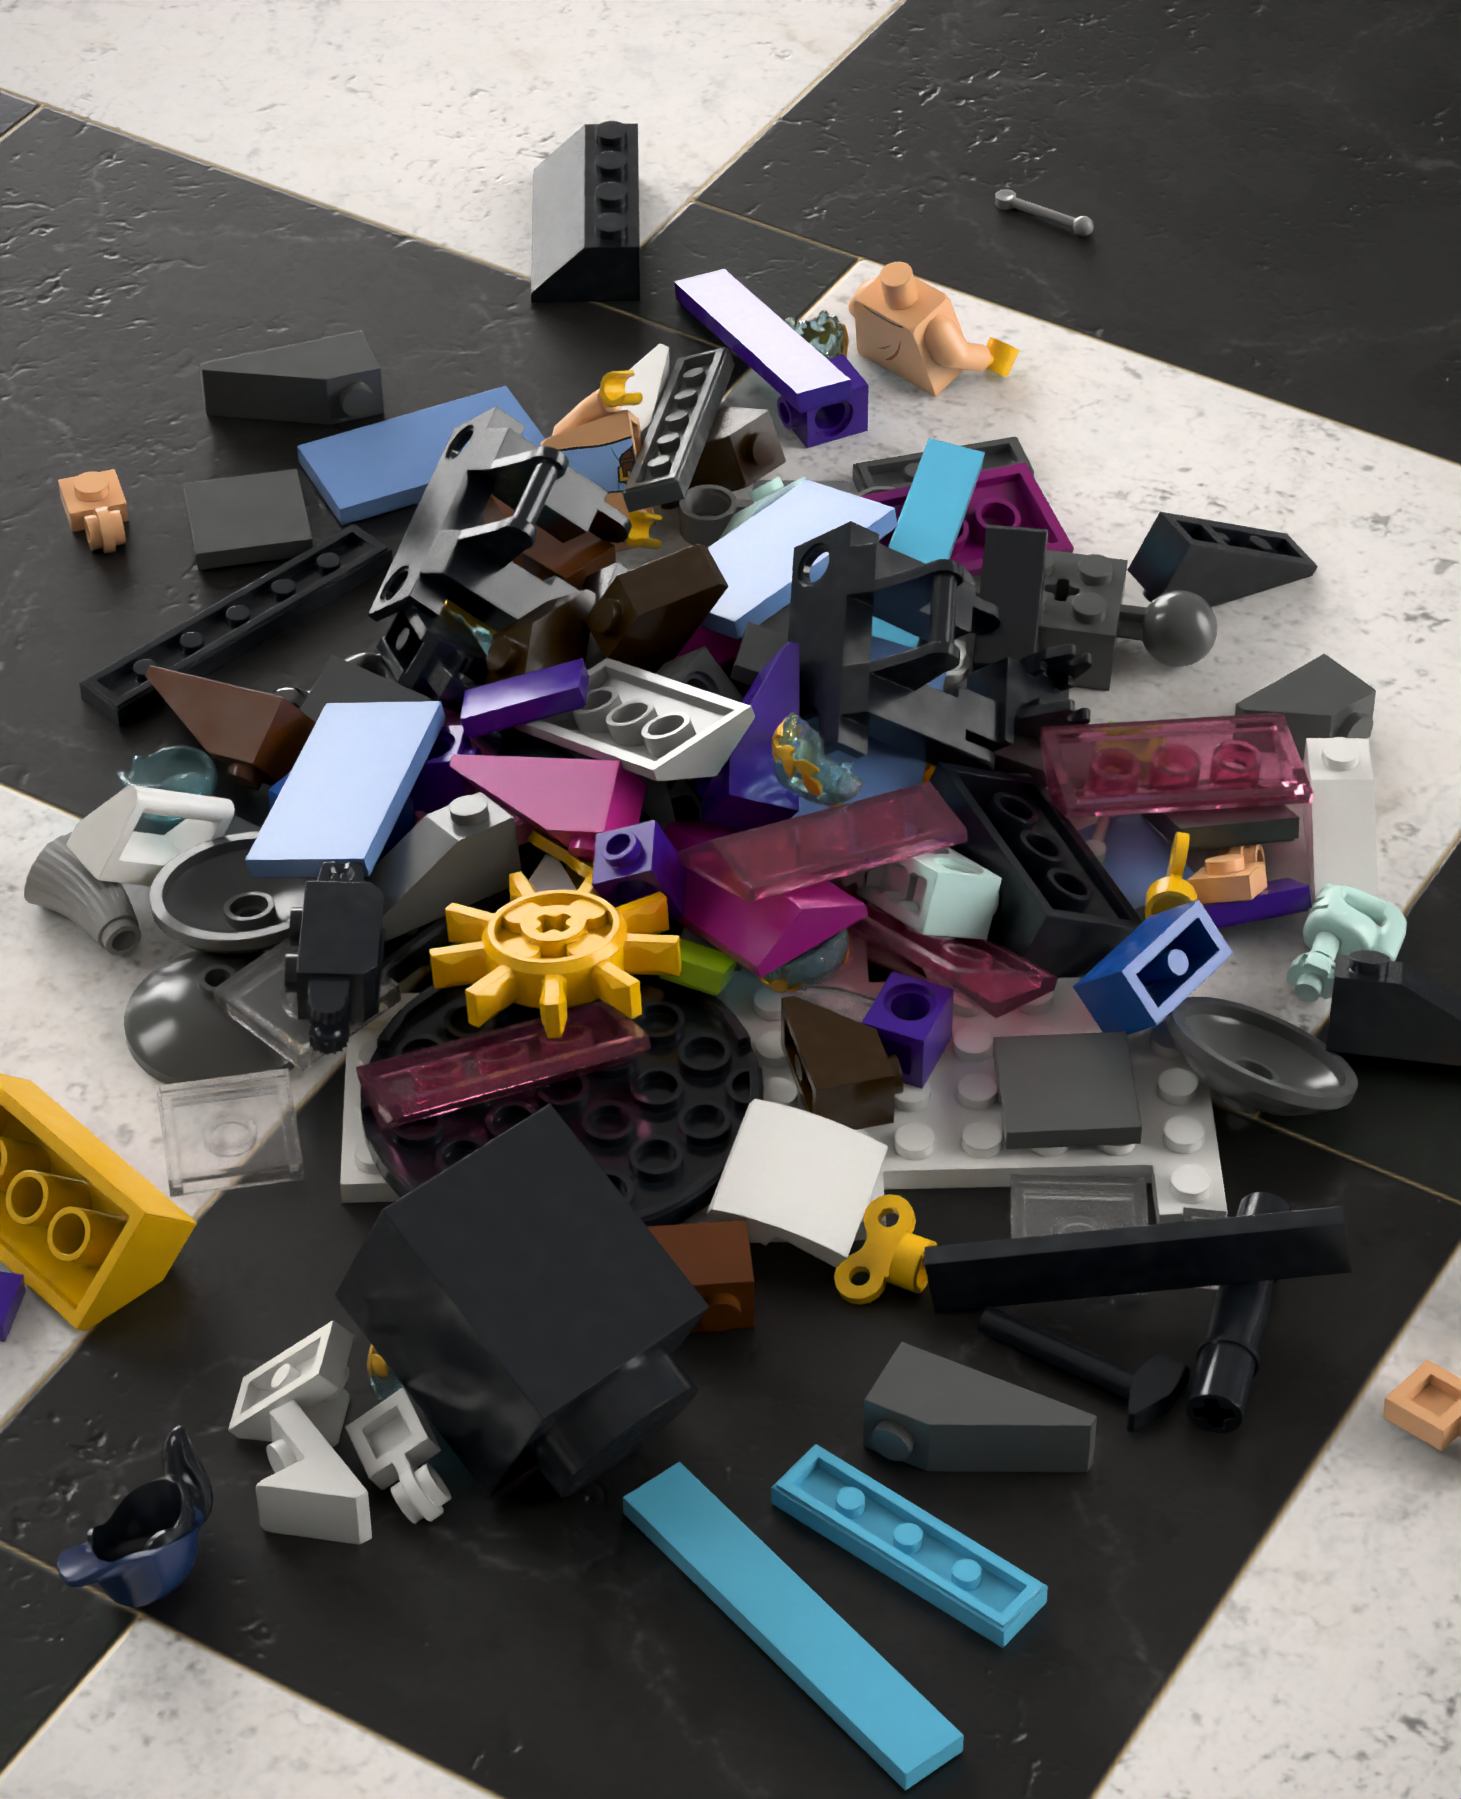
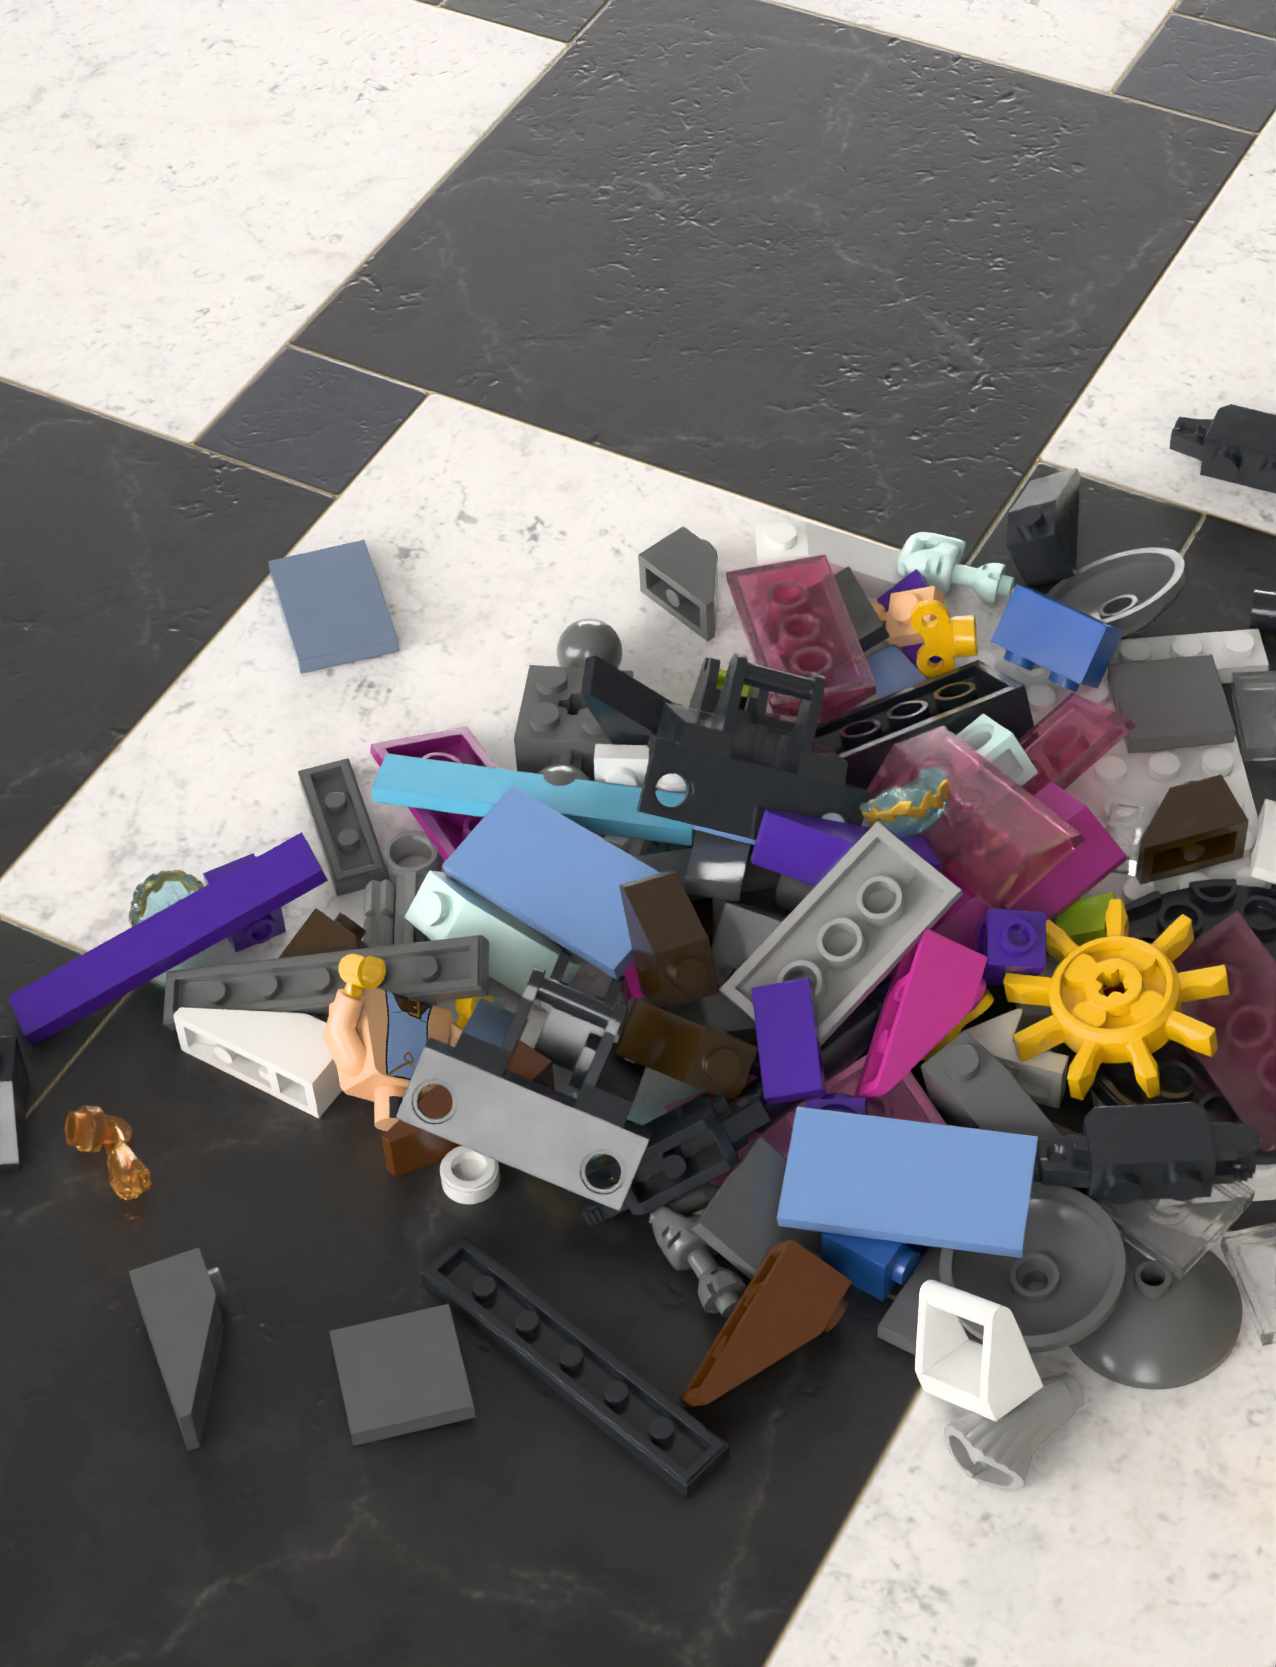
camera: 90 degrees left, 5 degrees up
light nougat plate [58,469,129,554] -> none
clear light blue hair [118,745,218,825] -> none
medium blue tile [297,386,545,525] -> none
light nougat torso [848,262,1020,397] -> none
dark purple brick [862,971,954,1089] -> none
black slope [1127,511,1318,607] -> none
none -> clear orange piece [65,1105,153,1201]
none -> sand blue tile [268,540,400,674]

